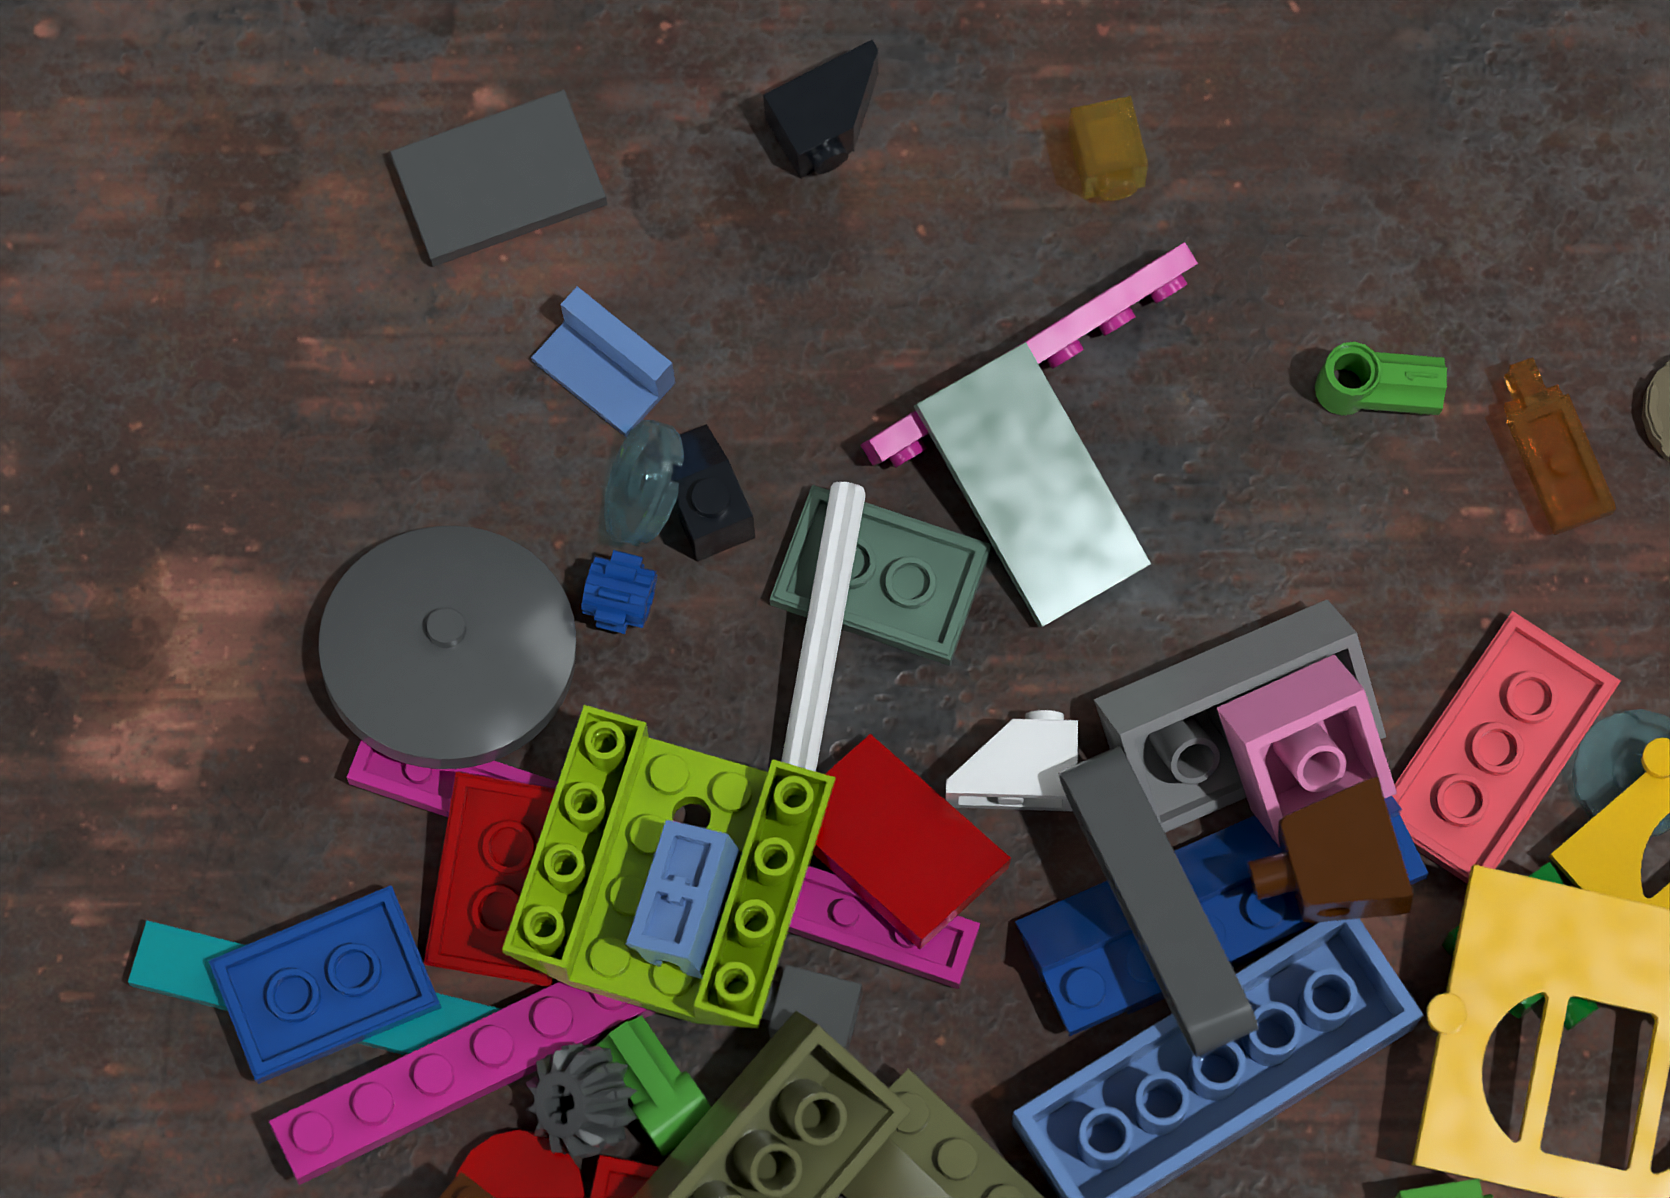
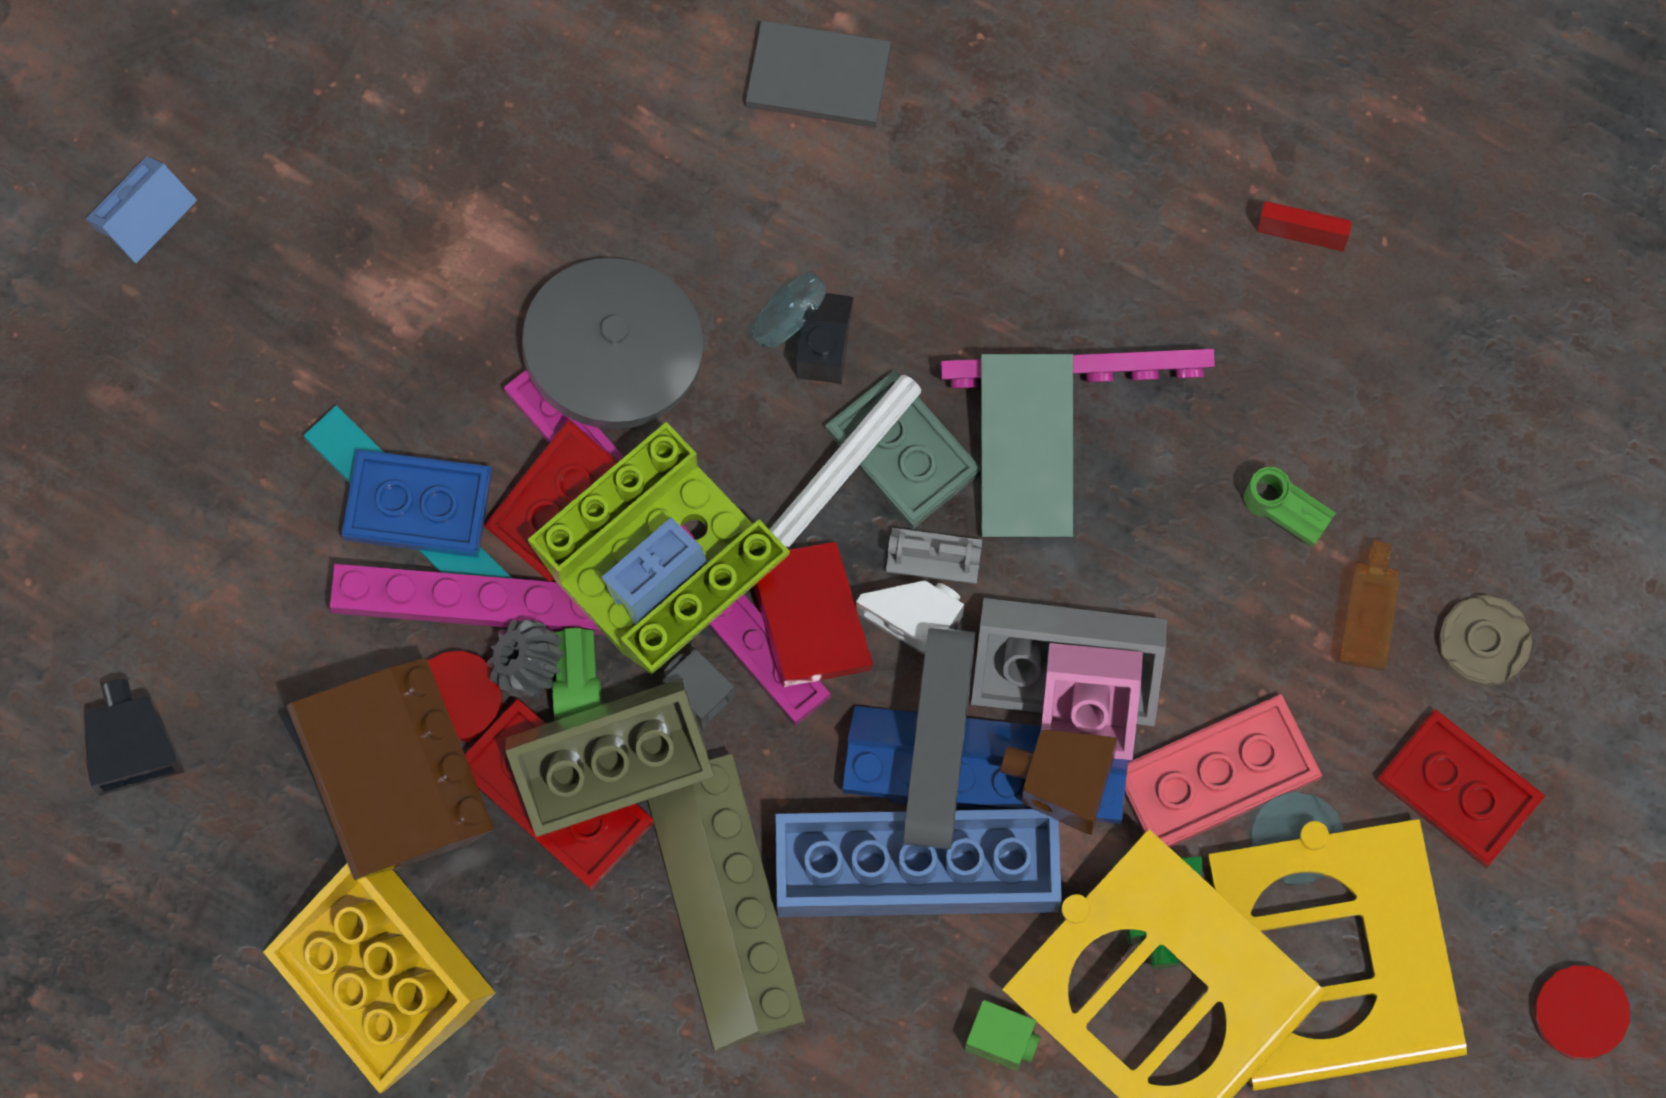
camera: 30 degrees right, 0 degrees up
medium blue panel [531,286,675,437] -> none
blue gear [581,550,657,634] -> none
black slope [763,39,878,179] -> none
clear yellow brick [1068,96,1148,201] -> none
none -> light grey hinge [886,528,982,584]
none -> red tile [1257,201,1352,252]

